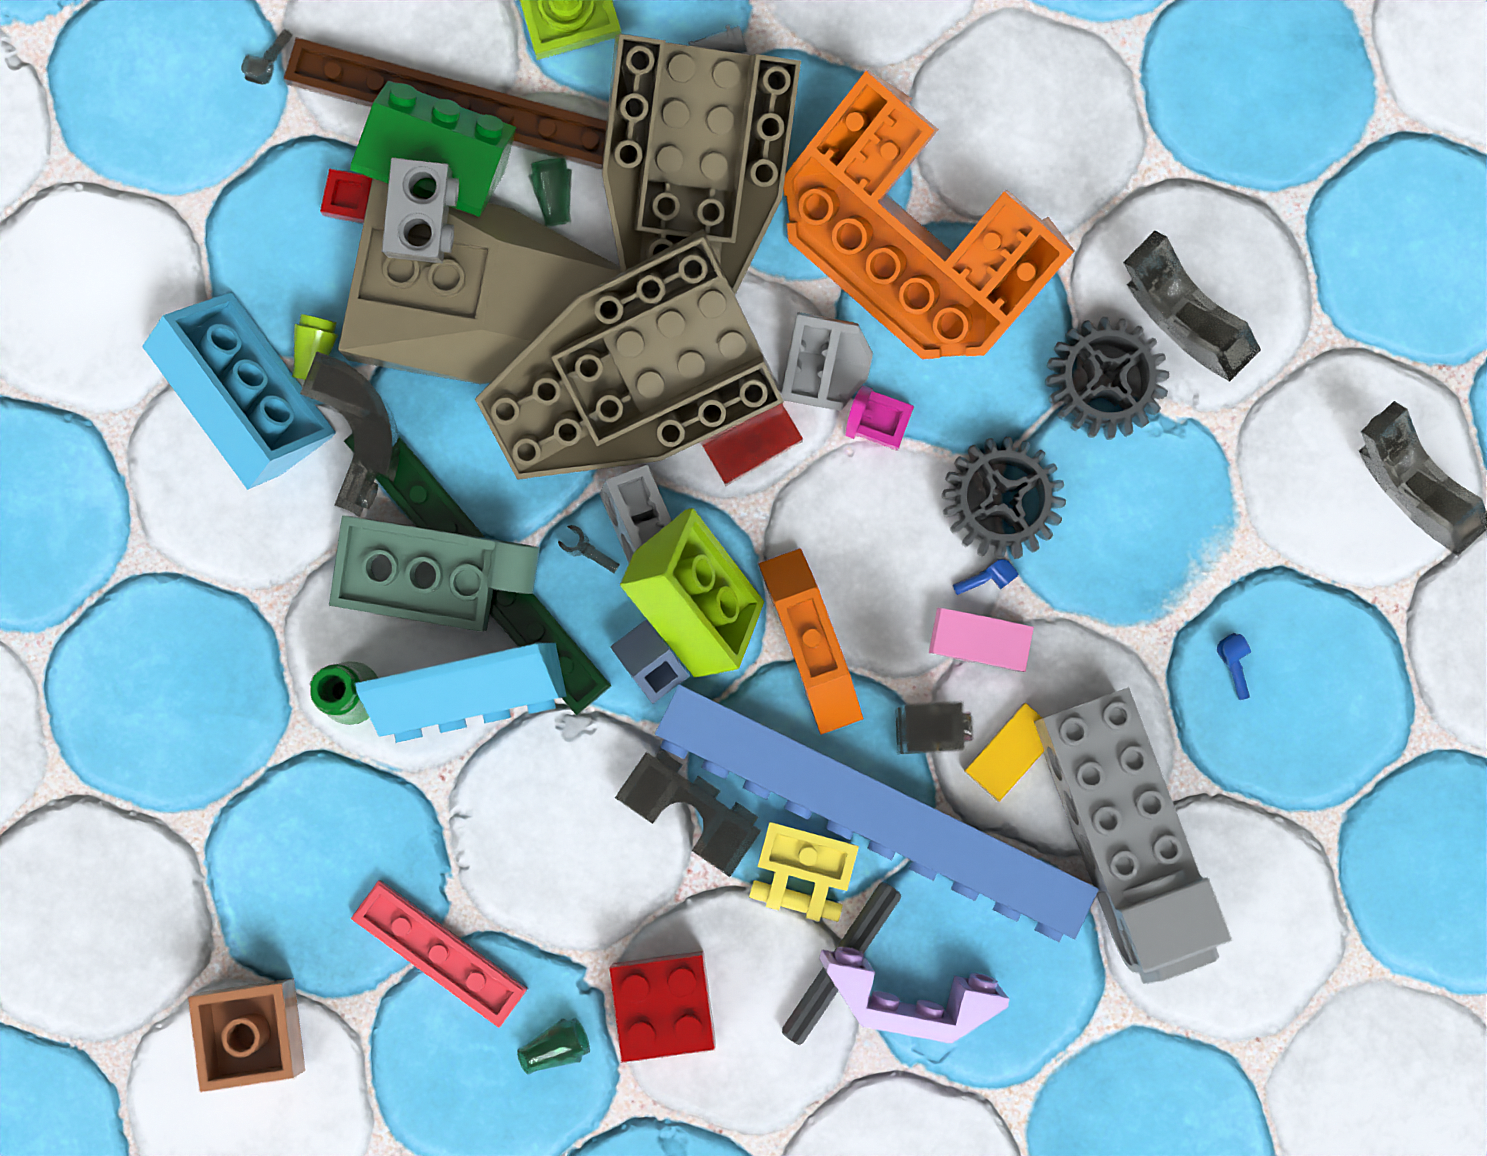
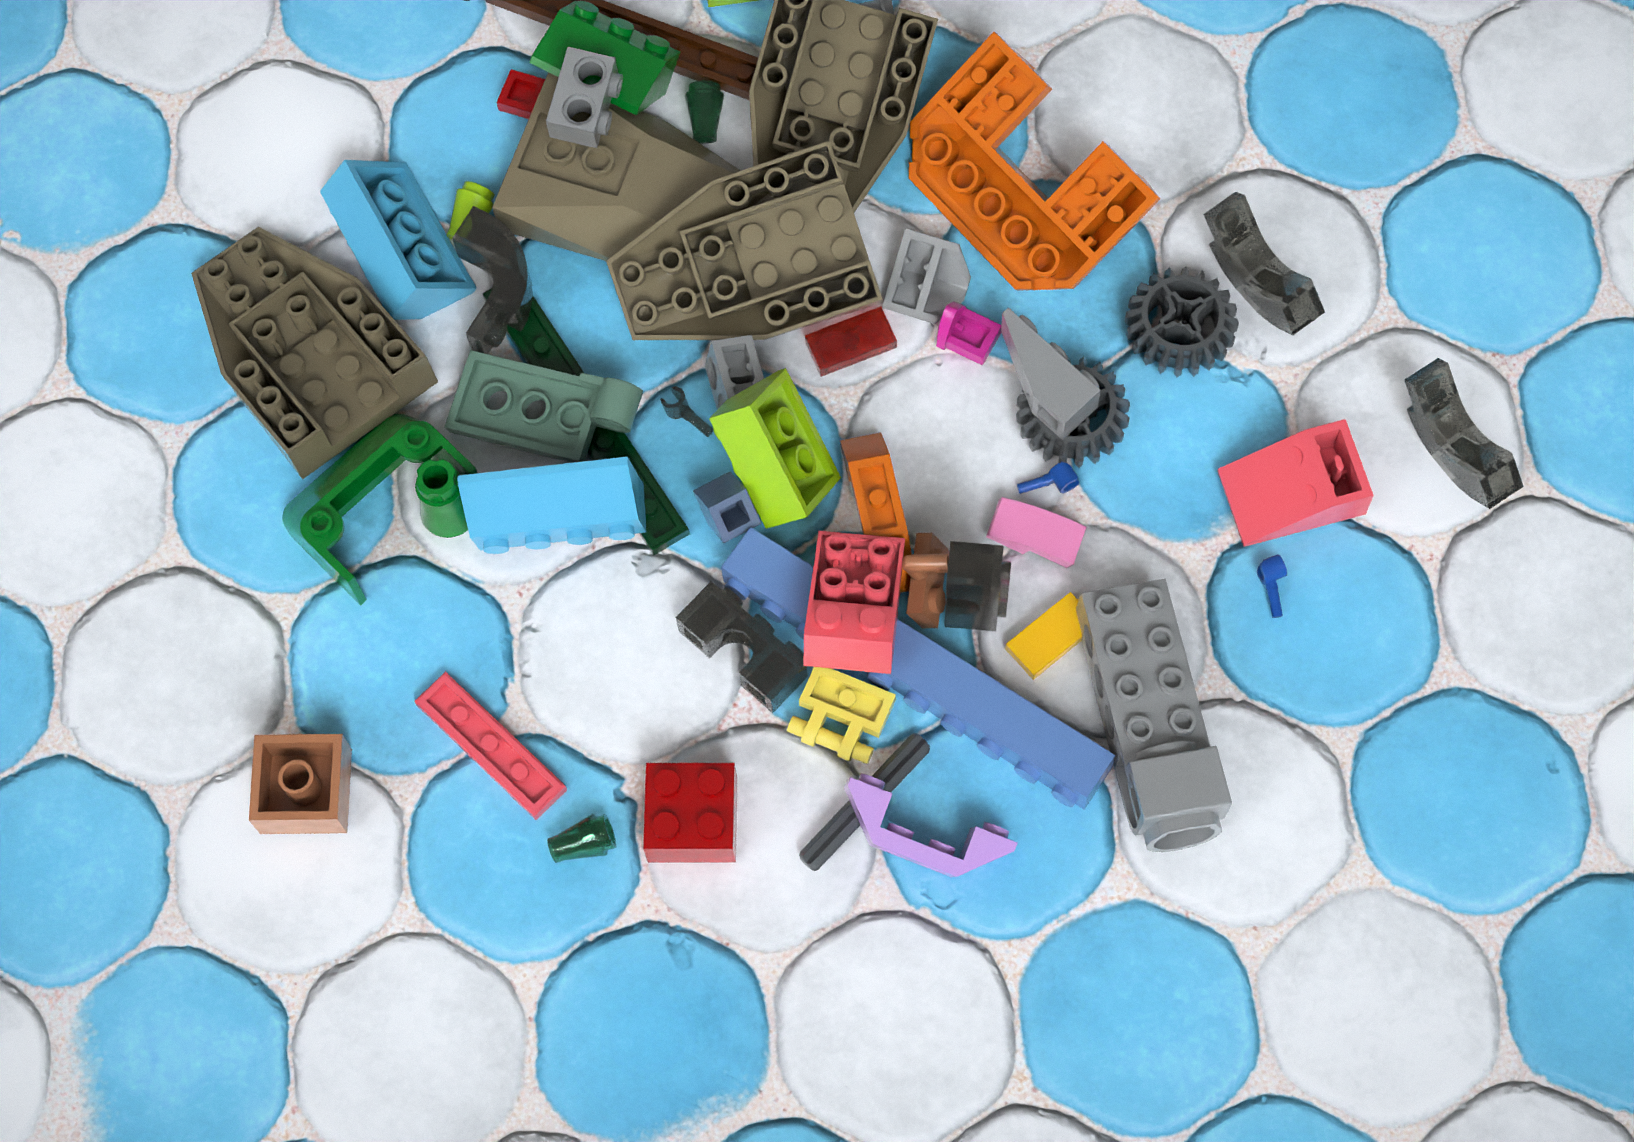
camera: 10 degrees right, 15 degrees down
none -> dark tan wedge [191,227,438,480]
none -> green windscreen [282,414,478,606]
none -> coral slope [804,531,905,674]
none -> nougat plate [902,532,953,629]
none -> light grey slope [1001,308,1101,440]
none -> coral slope [1217,419,1374,547]

